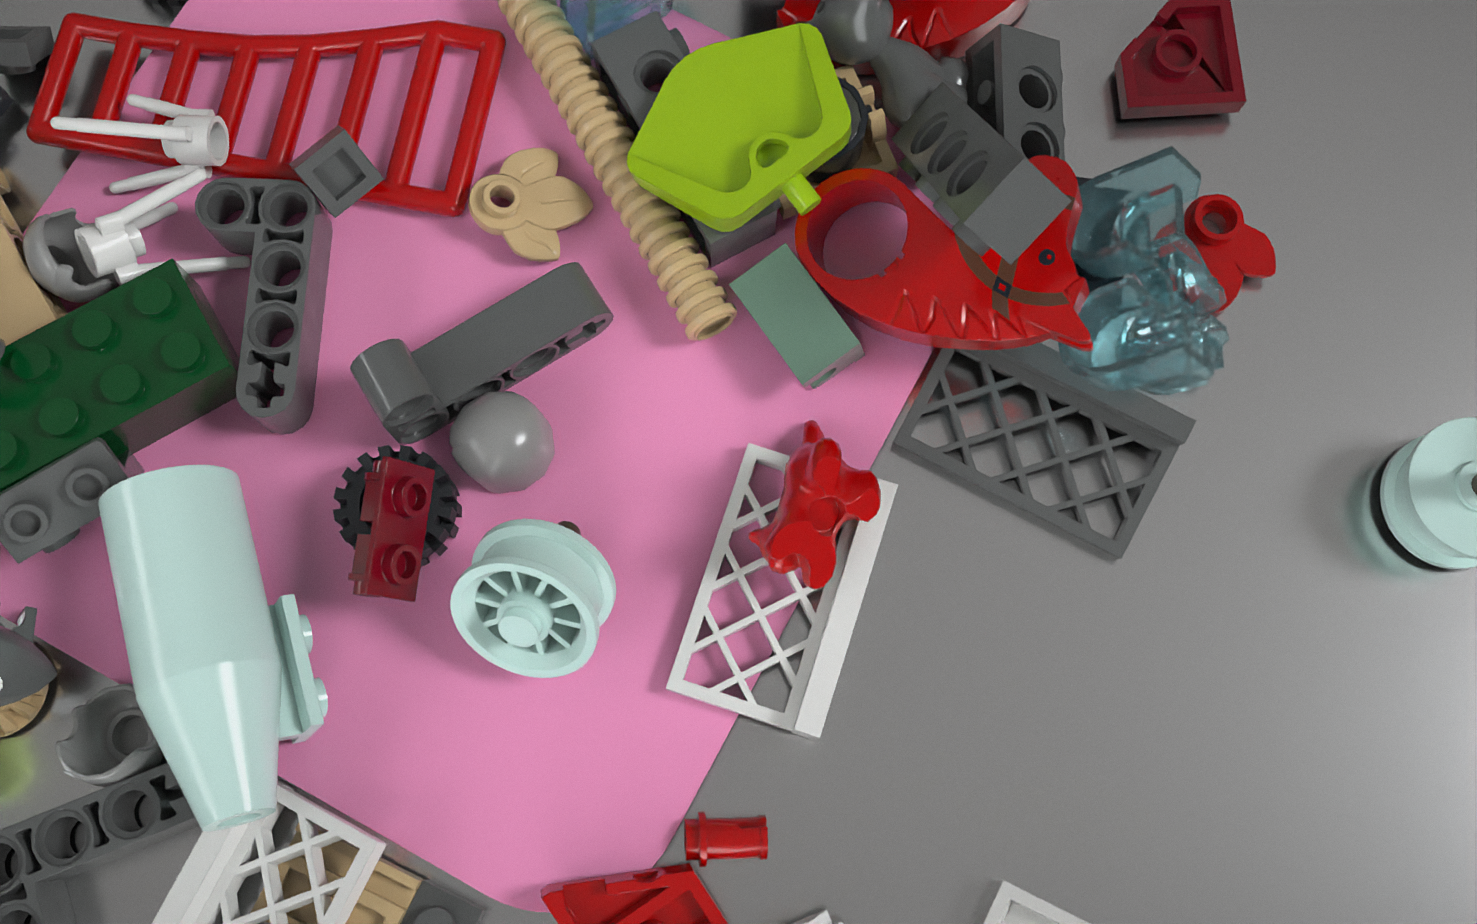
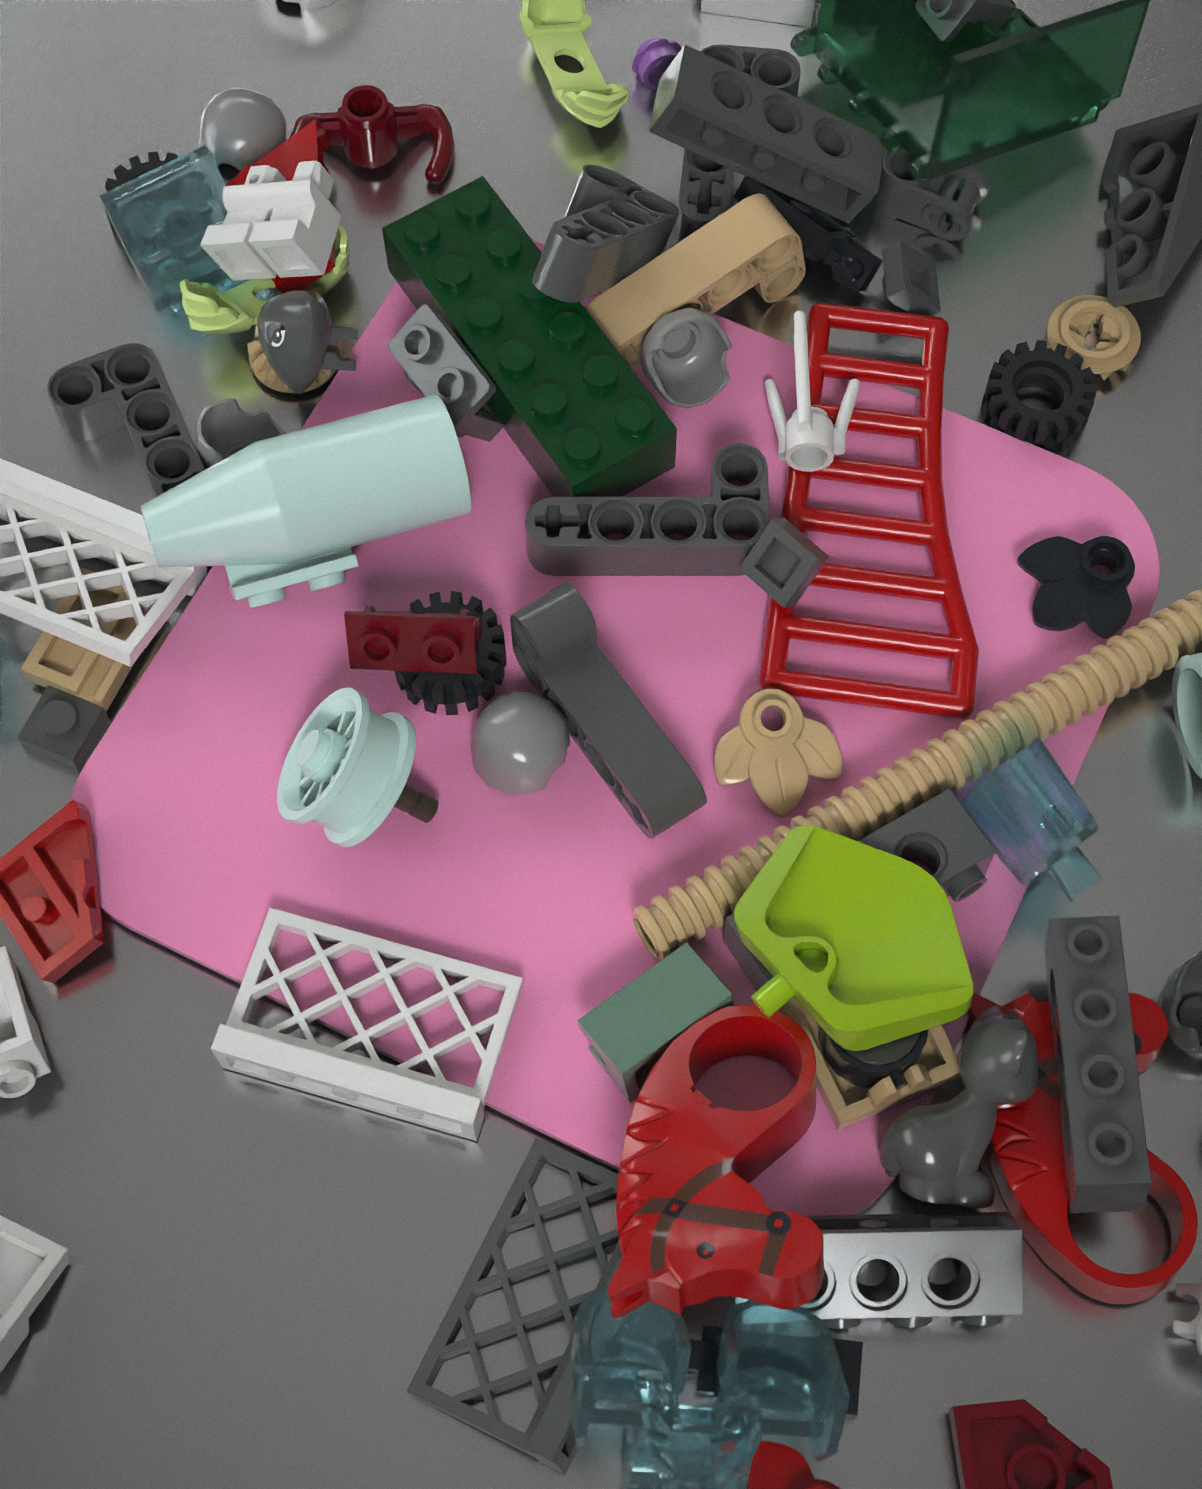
camera: 90 degrees right, 10 degrees down
white plant [74,169,251,285] -> none
red pin [684,812,768,867] -> none
red animal [748,420,881,589] -> none
dark grey brick [891,82,1071,265] -> none

